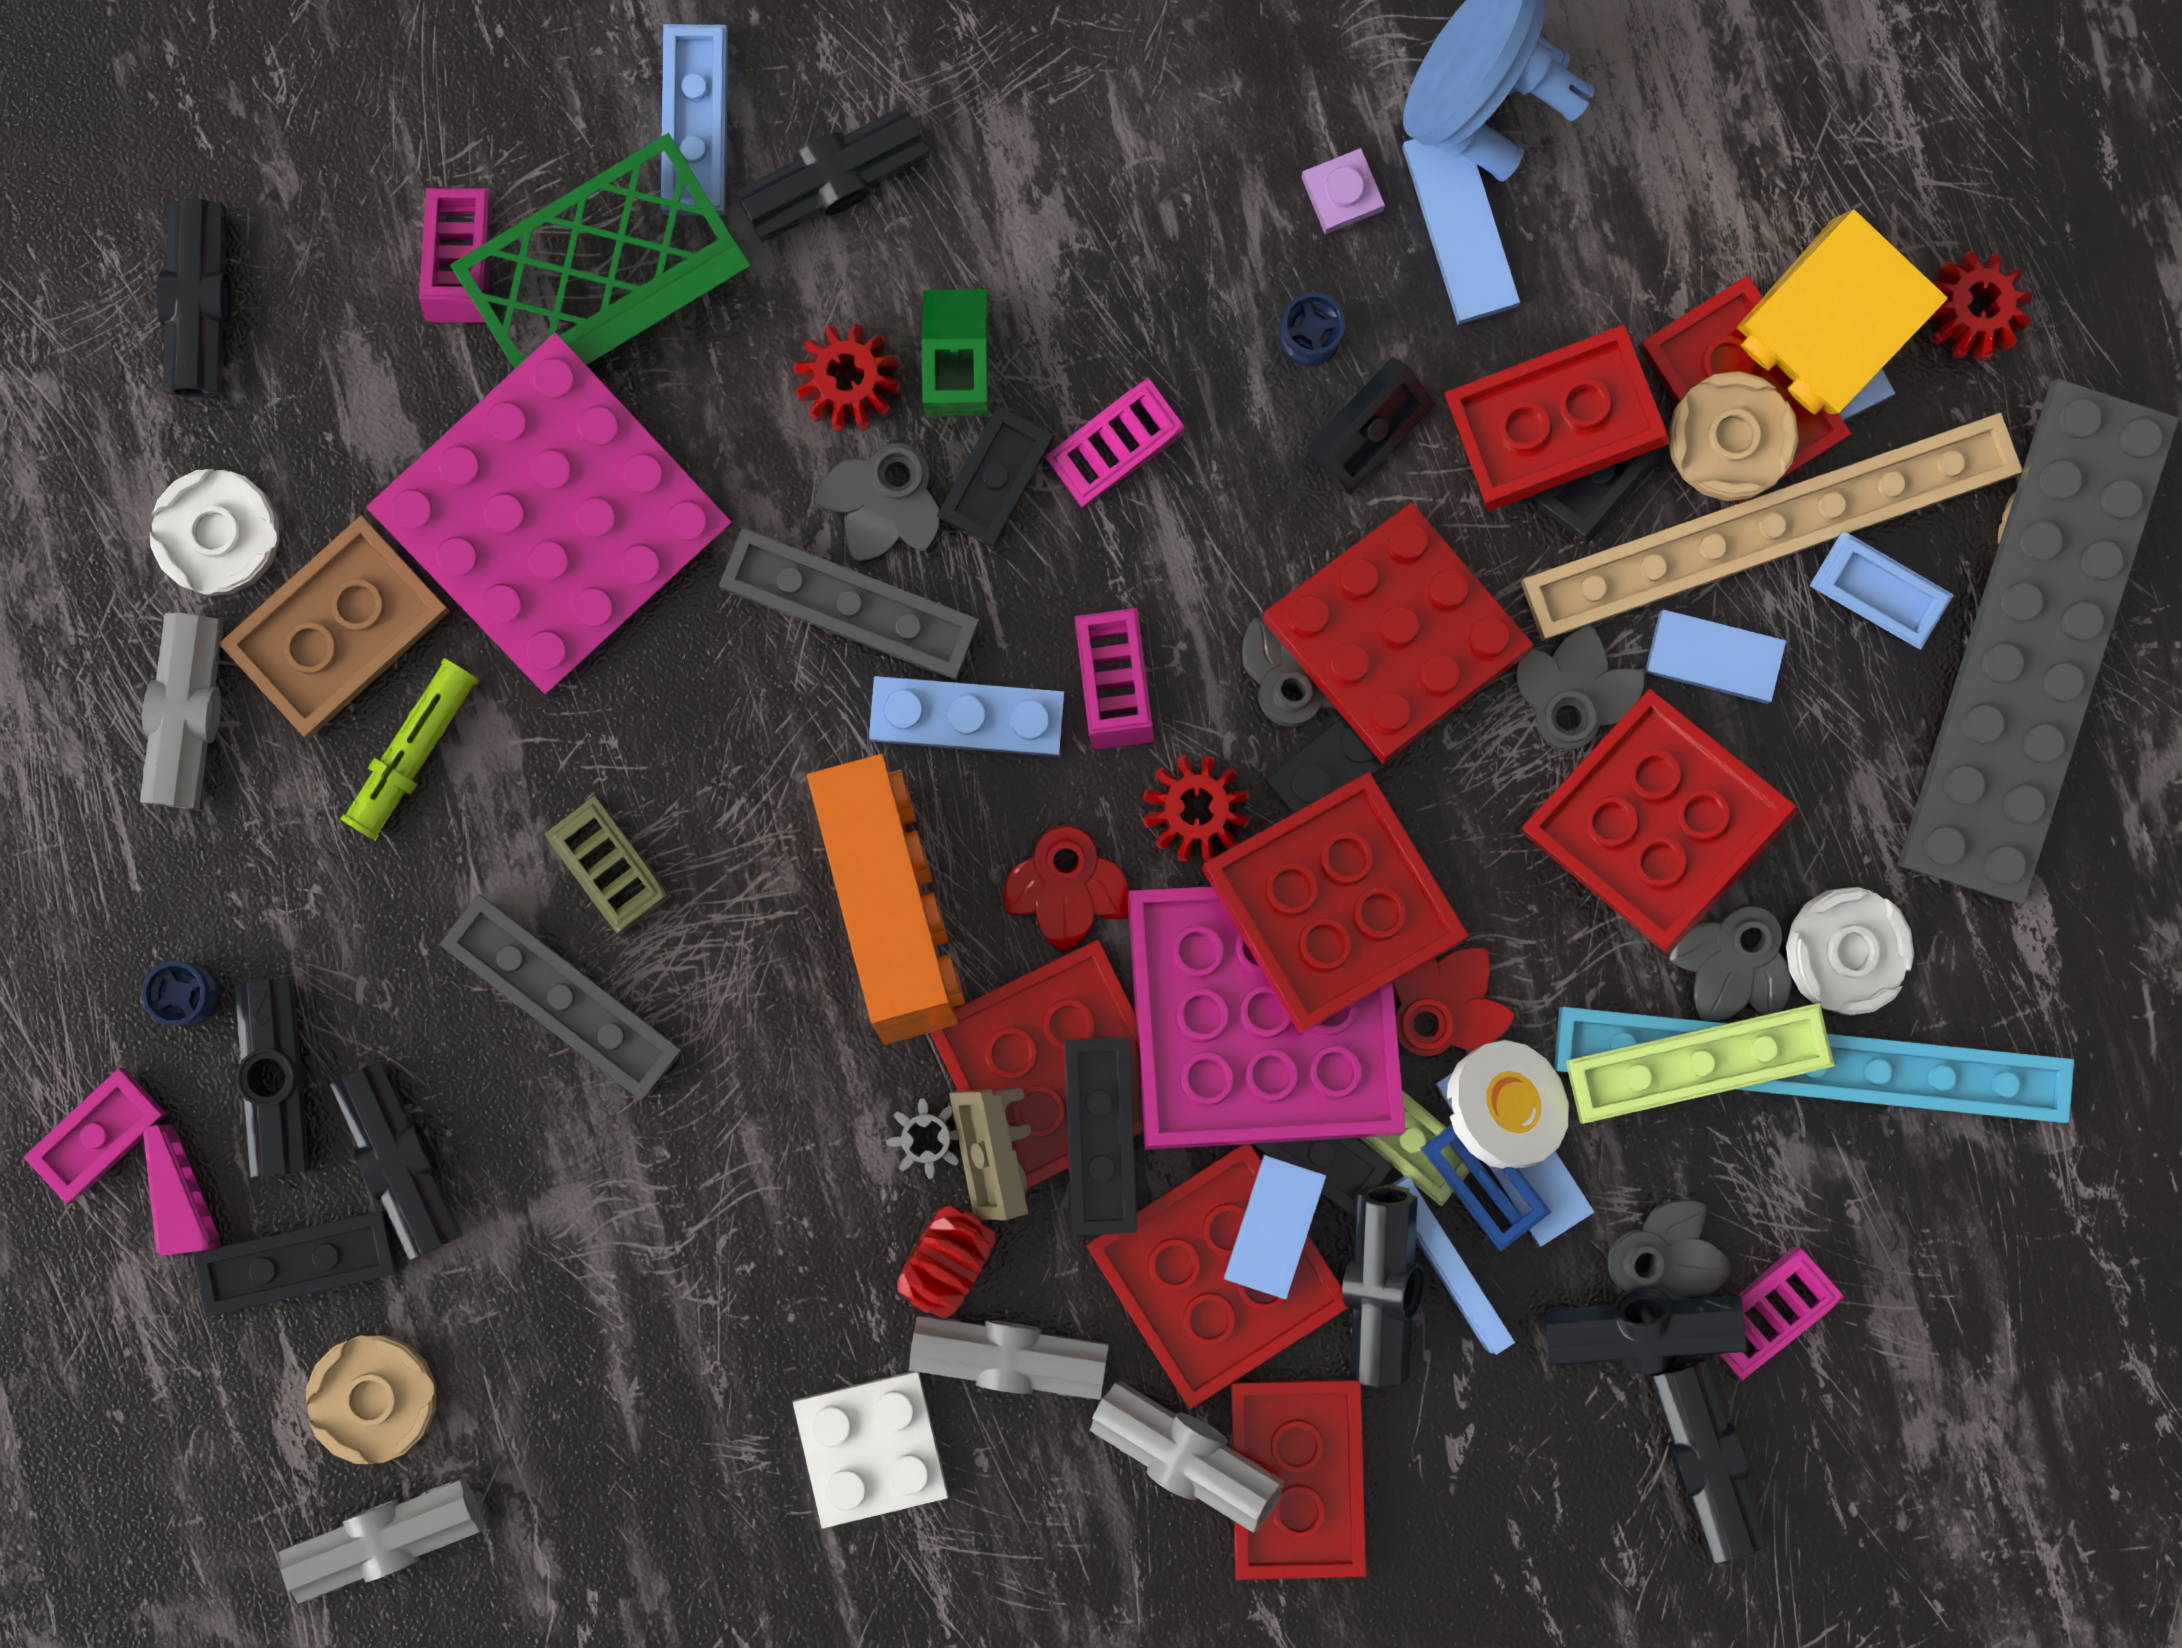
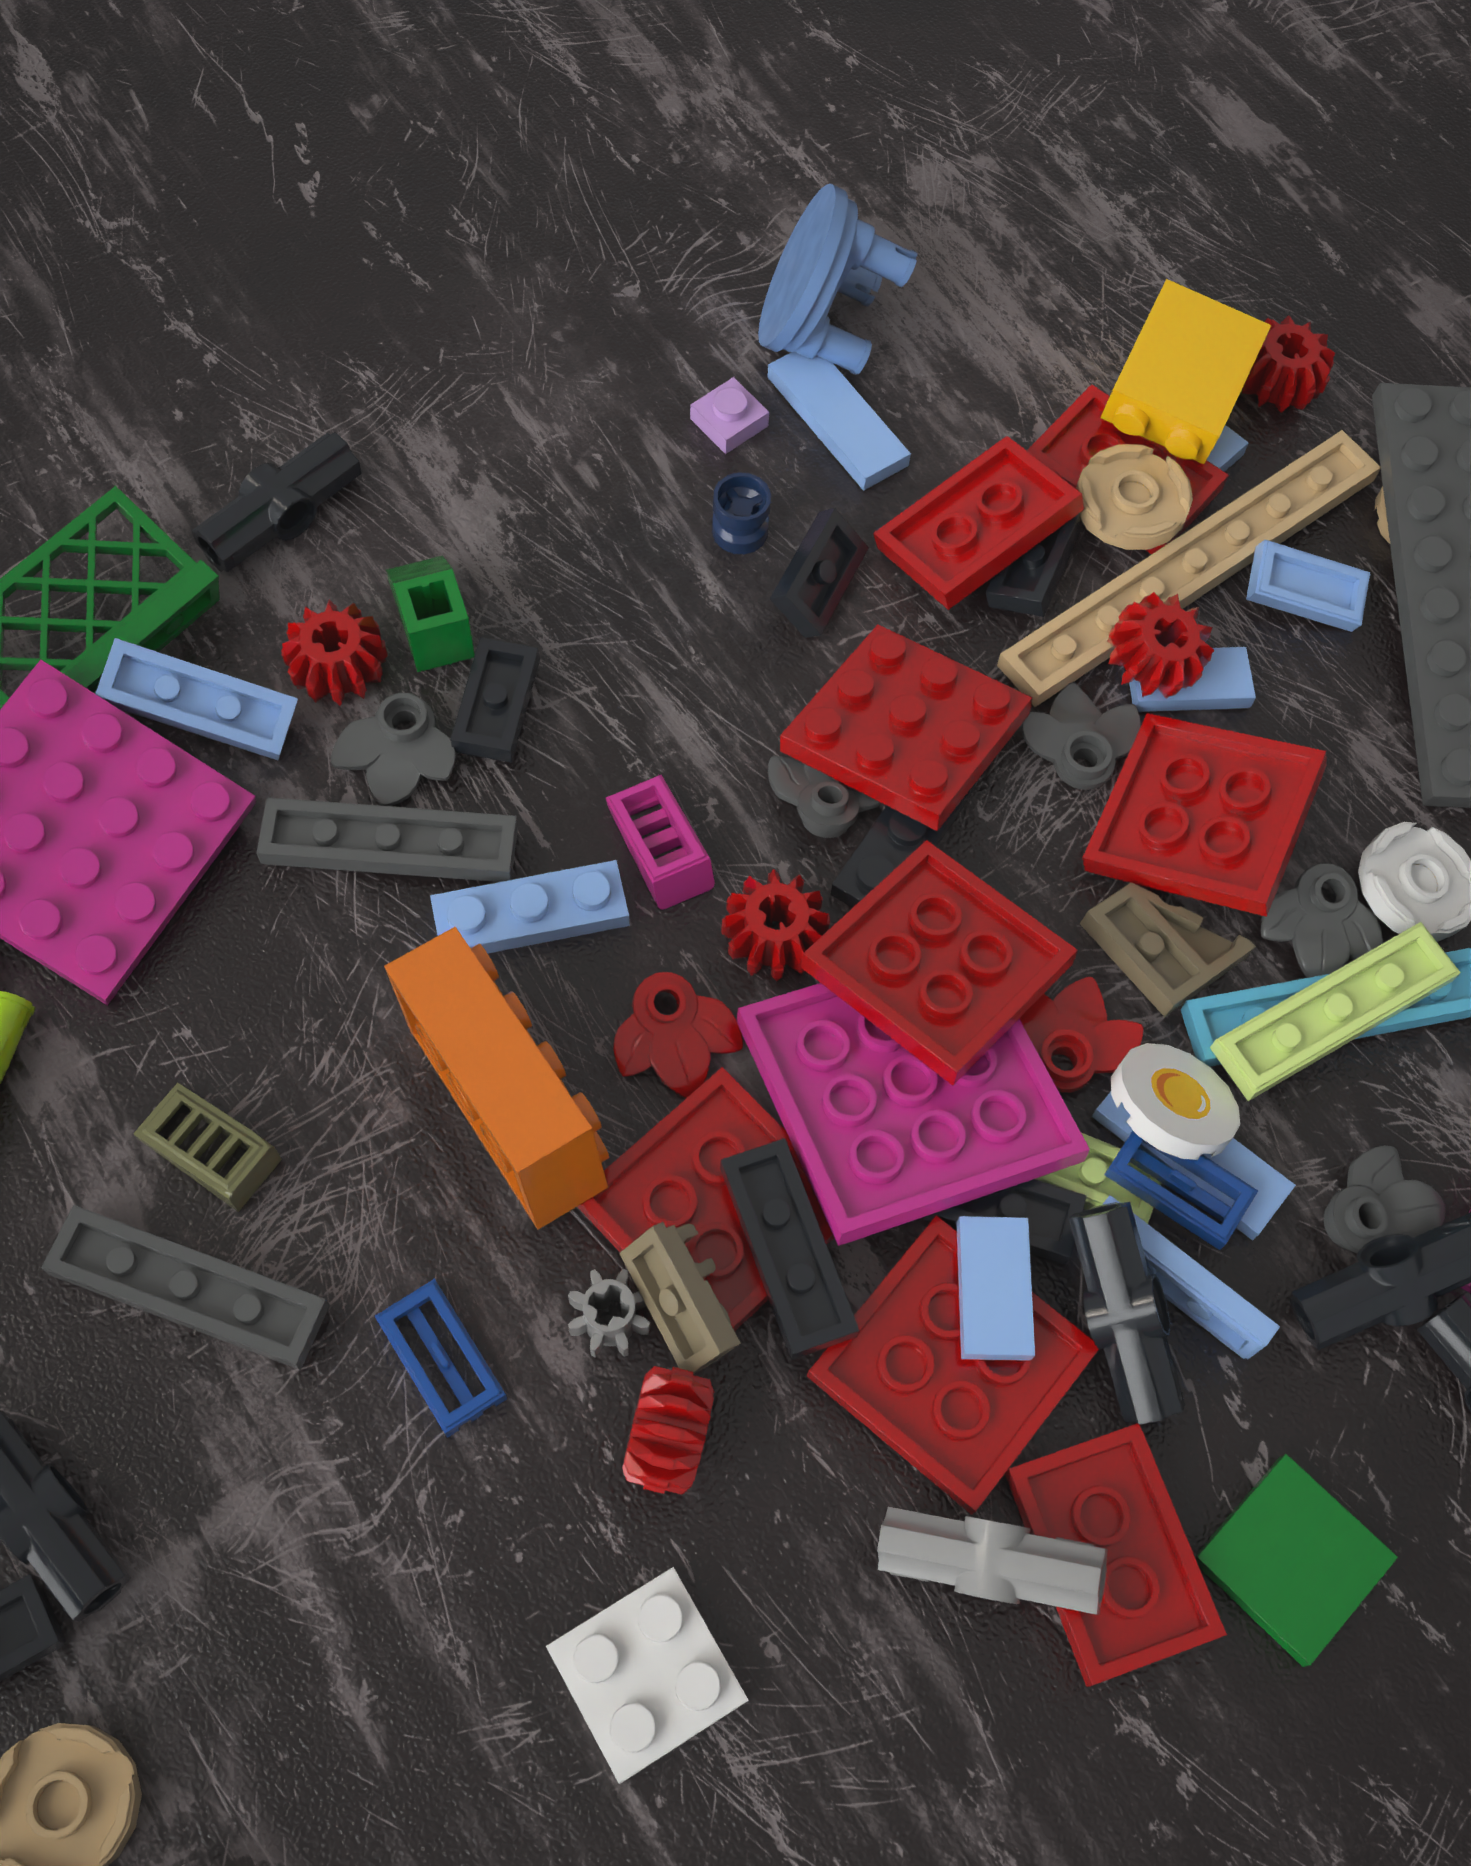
camera: 20 degrees left, 20 degrees down
light blue tile [661,24,728,216] -> none
light grey piece [909,1314,1109,1400] -> none
dark pink slope [1045,378,1185,508] -> none
none -> light blue plate [95,638,298,760]
none -> blue tile [375,1279,507,1438]
none -> dark tan wing [1080,882,1256,1017]
none -> red gear [1107,592,1214,699]
none -> green tile [1195,1454,1398,1667]

